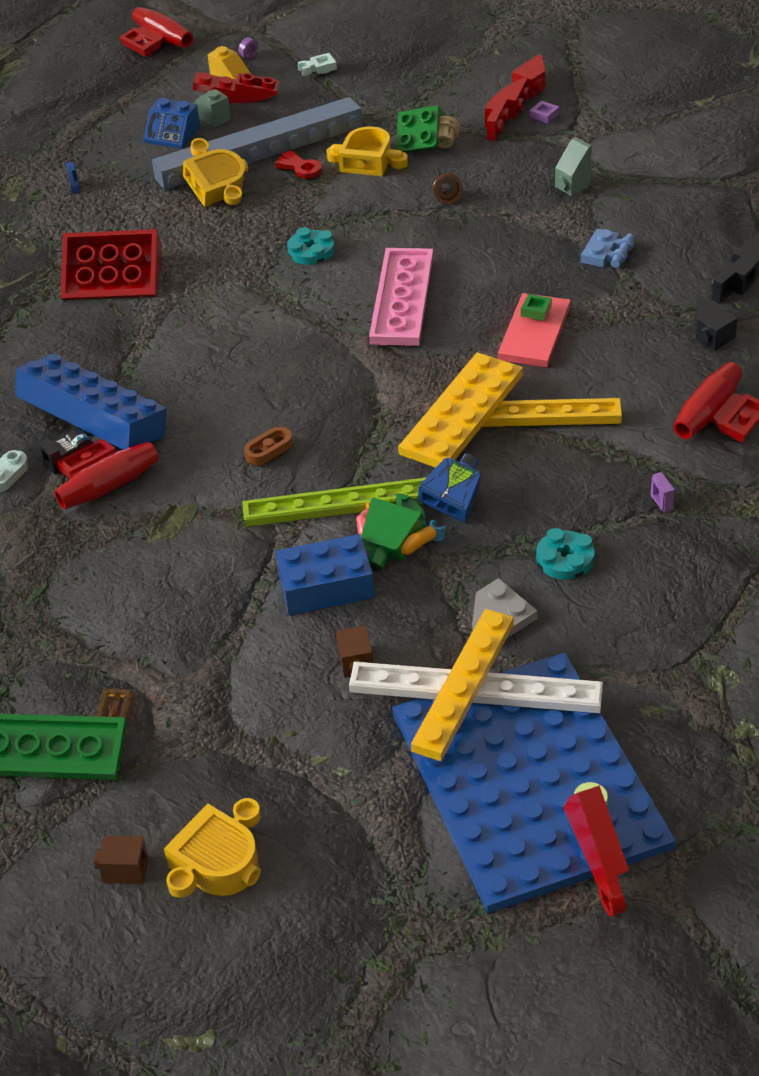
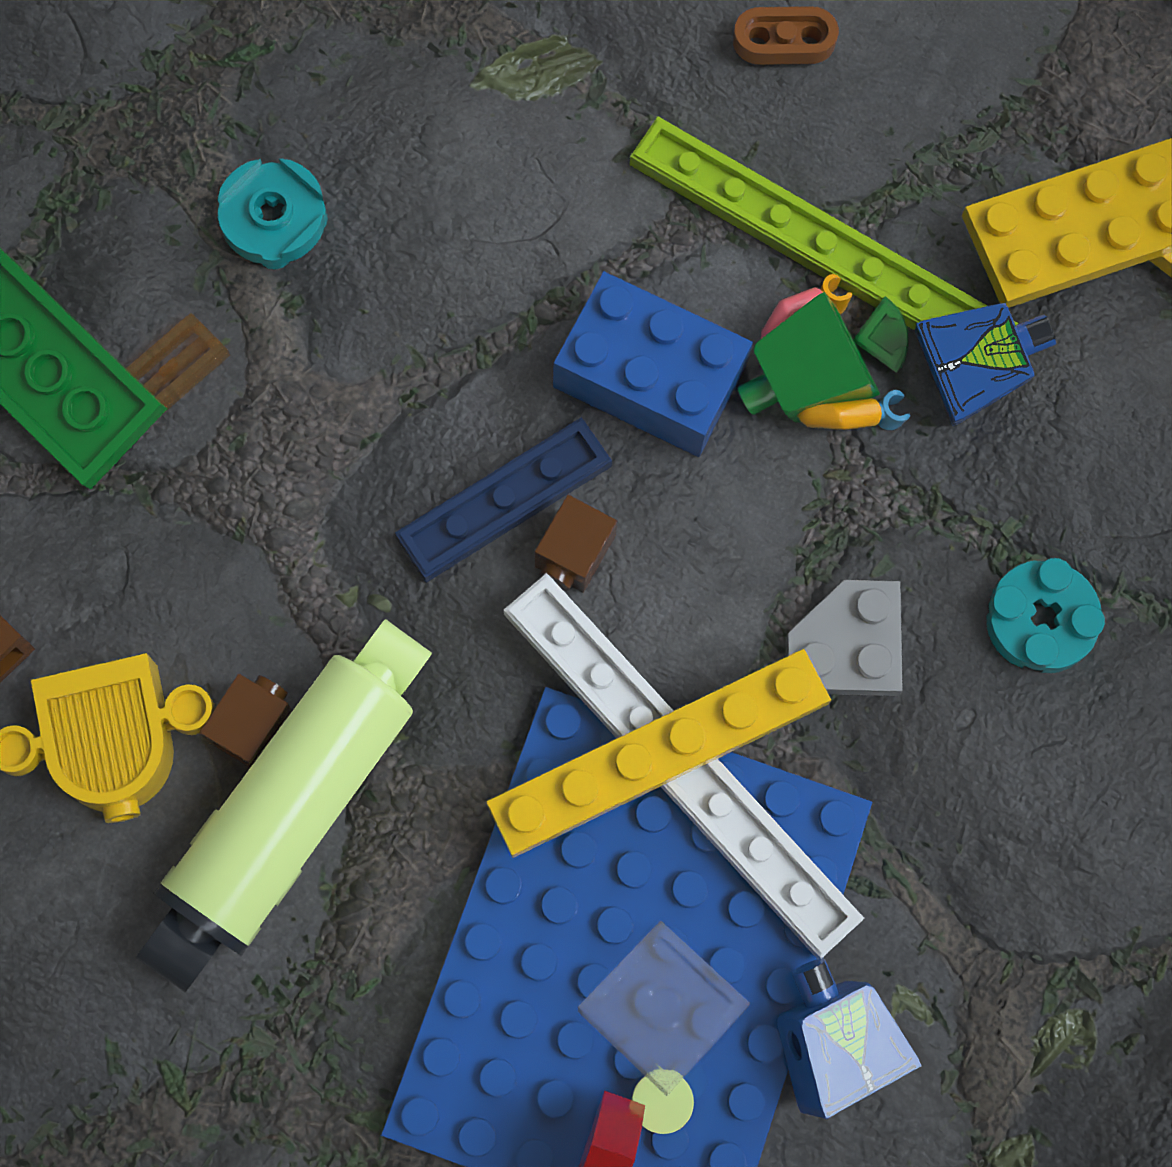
camera: 30 degrees right, 30 degrees up
none -> yellowish green piece [136,619,432,992]
none -> reddish brown brick [200,674,292,768]
none -> teal plate [218,159,328,270]
none -> dark blue tile [395,417,612,583]
none -> clear tile [577,921,750,1097]
none -> torso [777,959,921,1119]

